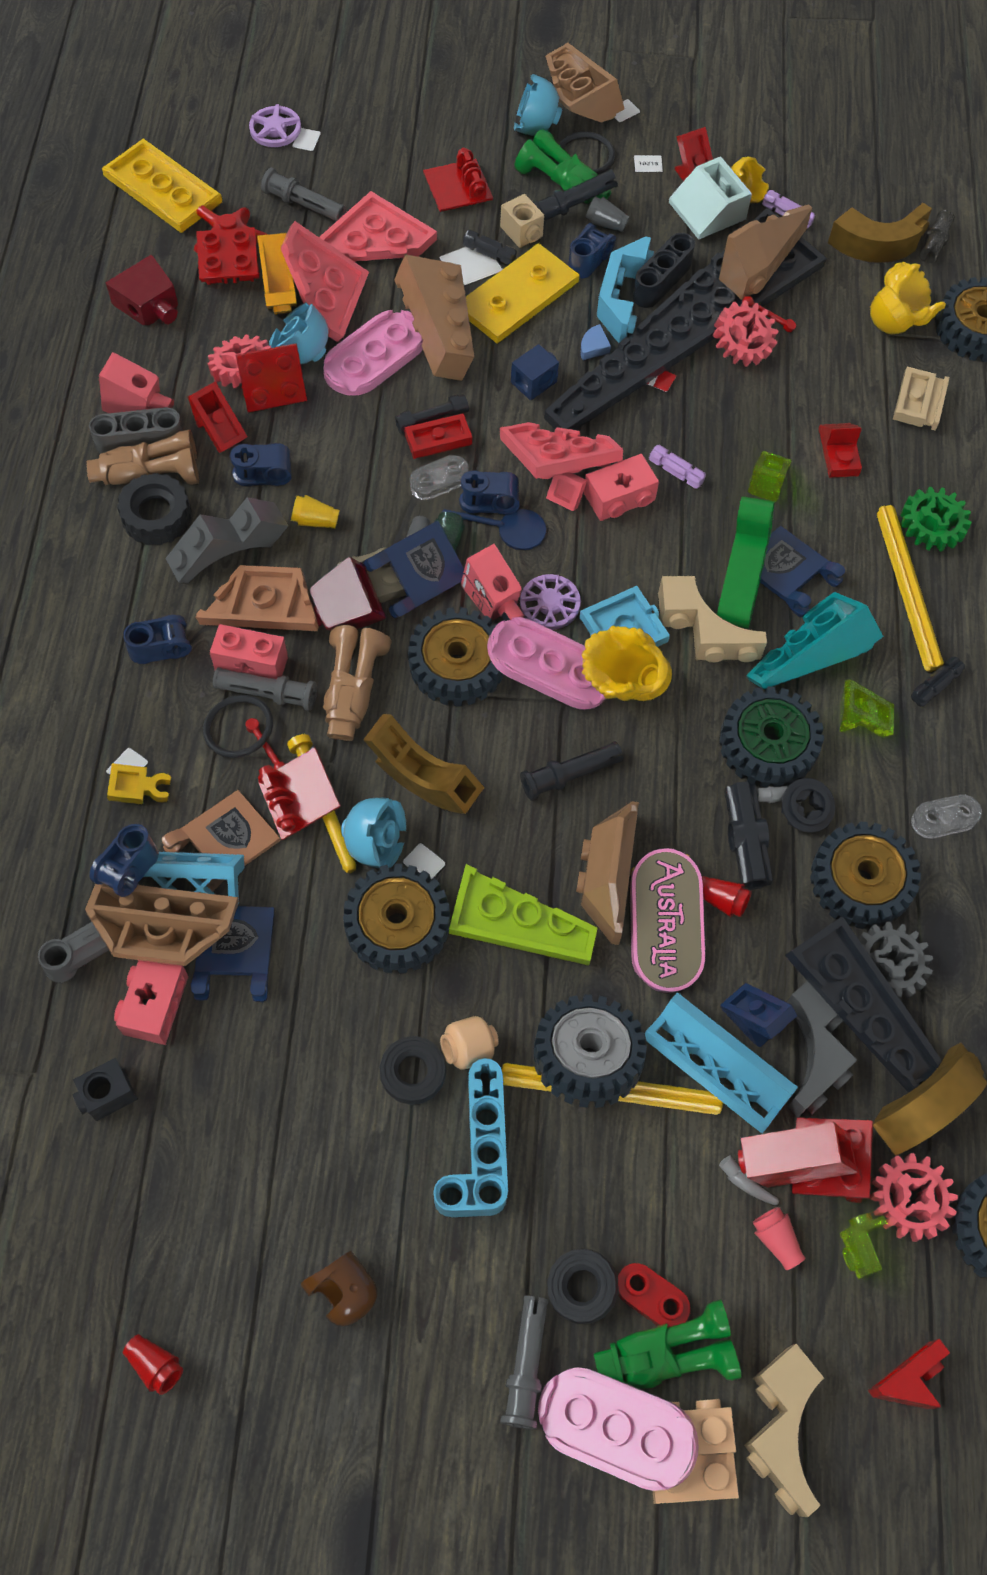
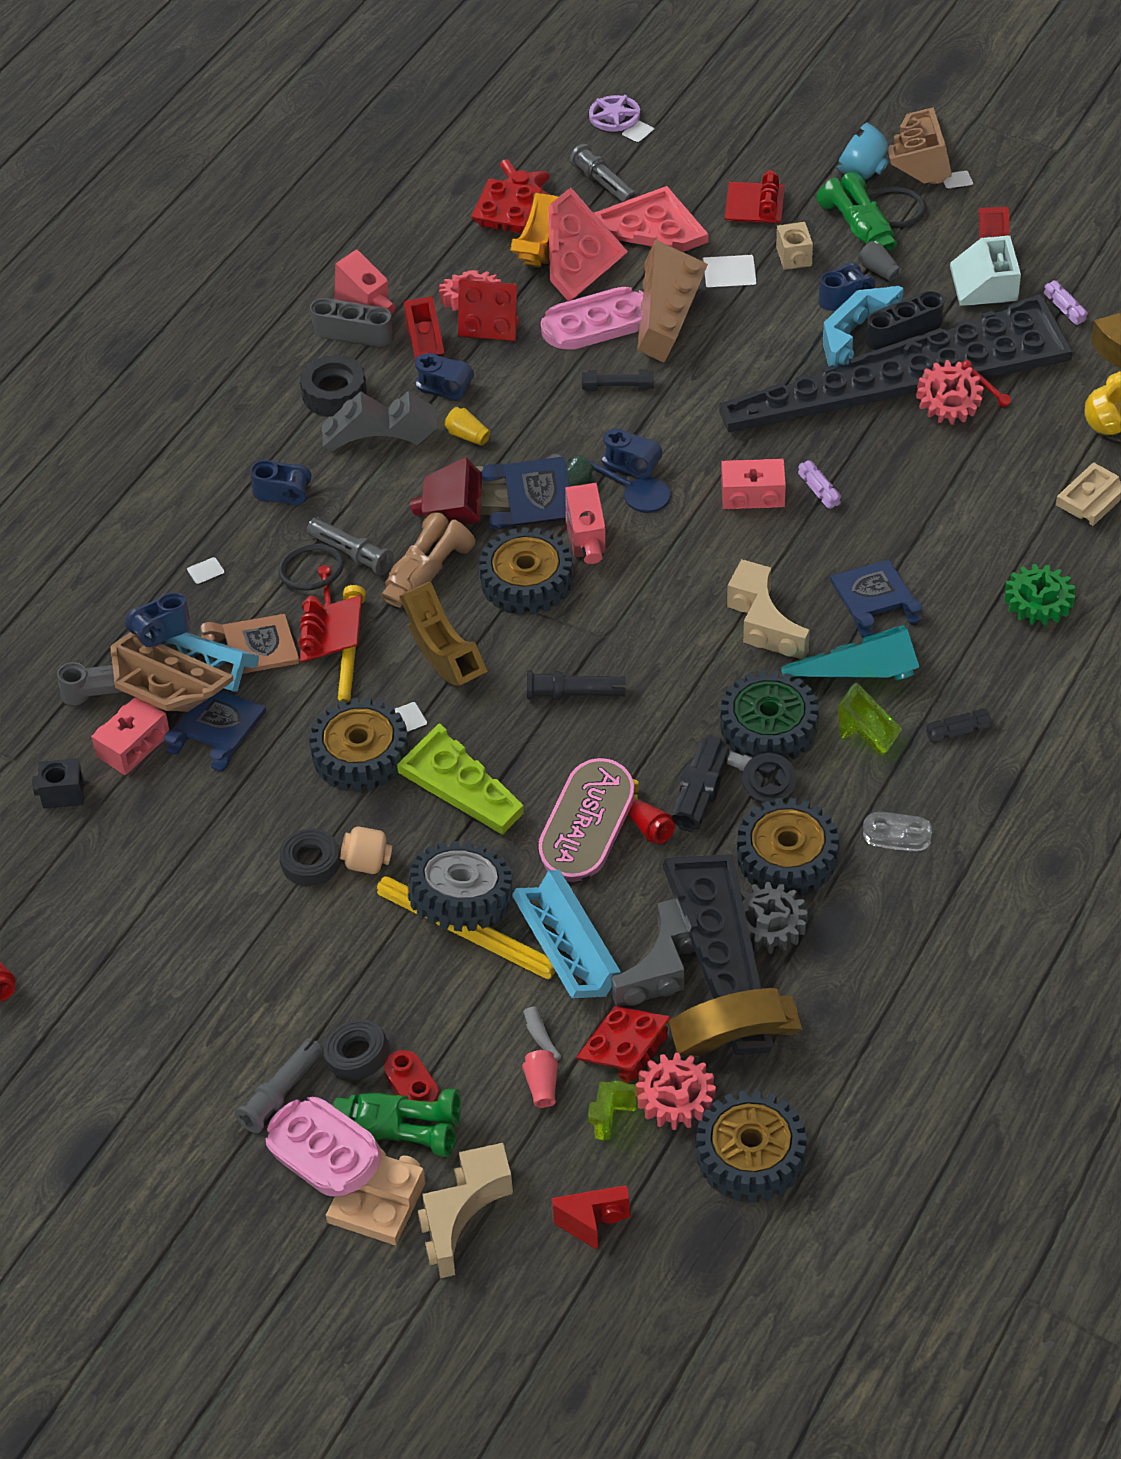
camera: 30 degrees right, 15 degrees down
medium nougat piece [87,430,199,485] -> none
yellow plate [102,138,222,233] -> none
dark red torso [105,255,178,326] -> none
yellow plate [107,763,171,804] -> none
nougat wing [195,565,319,631] -> none
coral brick [210,624,288,679] -> none
medium azure cylinder [269,303,329,364] -> none
reddish brown helmet [301,1251,377,1327] -> none
medium azure cylinder [341,797,406,868] -> none
red plate [405,413,472,459] -> none
clear plate [410,455,468,500] -> none
medium azure beam [433,1058,508,1217] -> none
black axle [463,230,517,265] -> none
yellow plate [466,243,579,344] -> none
bright pink tile [487,617,606,709] -> none
coral plate [500,422,623,479] -> none
dark blue brick [511,344,559,400] -> none
lavender wheel [520,574,581,630] -> none
black pin [532,169,618,225] -> none
coral tile [546,472,587,511] -> none
medium nougat wedge [576,801,639,945] -> none
medium azure plate [580,586,670,647] -> none
medium blue tile [581,324,611,360] -> none
yellow hair [581,626,672,701] -> none
white sticker [634,155,663,172] -> none
red sticker [647,371,676,392] -> none
green beam [717,496,775,629] -> none
medium nougat wedge [719,204,812,300] -> none
dark blue slope [720,983,797,1047] -> none
yellow hair [731,157,769,203] -> none
brick [738,1122,858,1188] -> none
clear neon green slope [748,451,792,502] -> none
red slope [819,423,862,478] -> none
yellow axle [877,505,944,672] -> none

